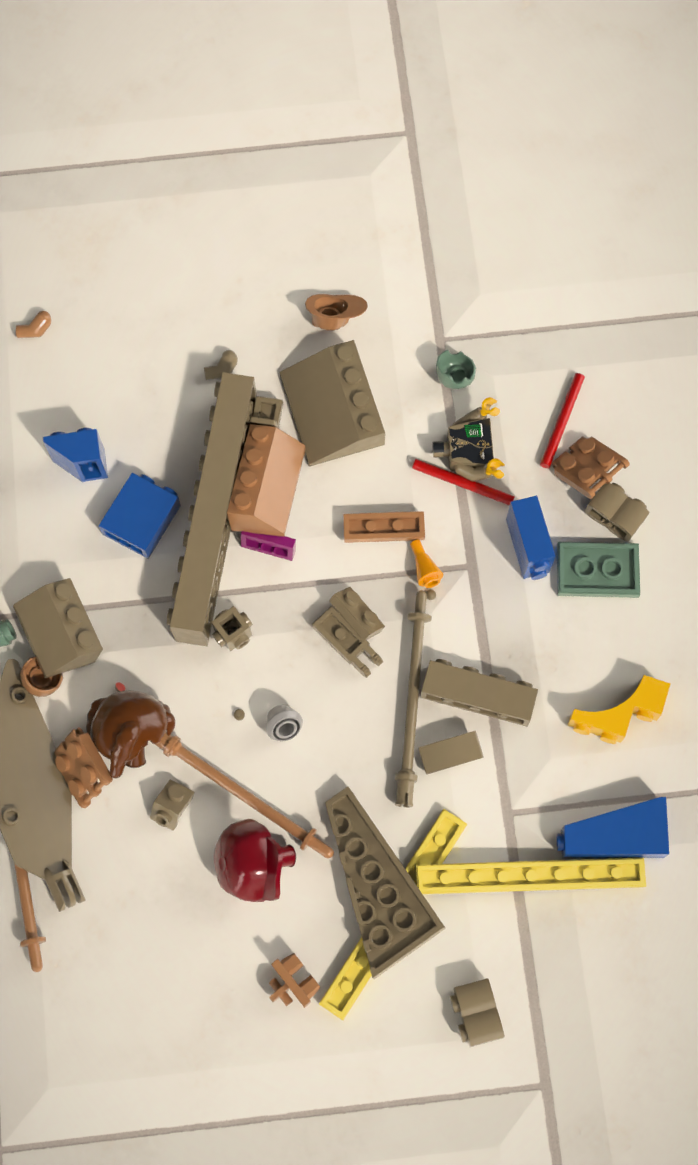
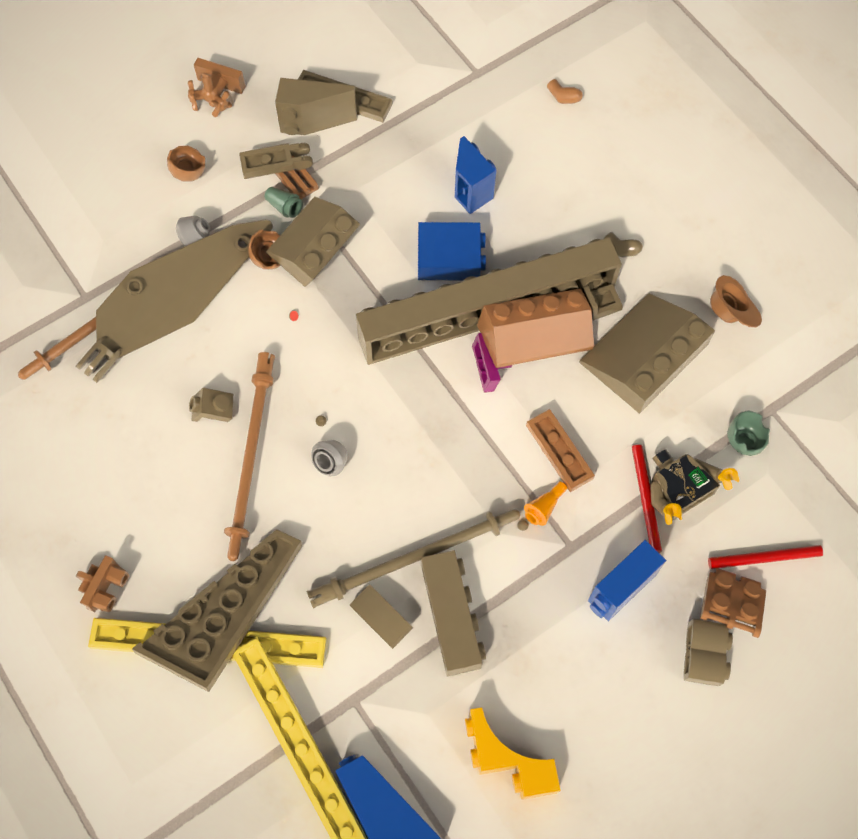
camera: 60 degrees right, 5 degrees down
medium nougat plate [54,727,113,808] -> none
reddish brown piece [86,691,175,779] -> none
dark tan brick [211,606,253,652] -> none
dark red piece [214,819,296,902] -> none
dark tan hinge [312,606,383,678] -> none
dark tan plate [329,587,385,641] -> none
dark tan brick [450,978,505,1048] -> none
sand green tile [557,542,640,598] -> none

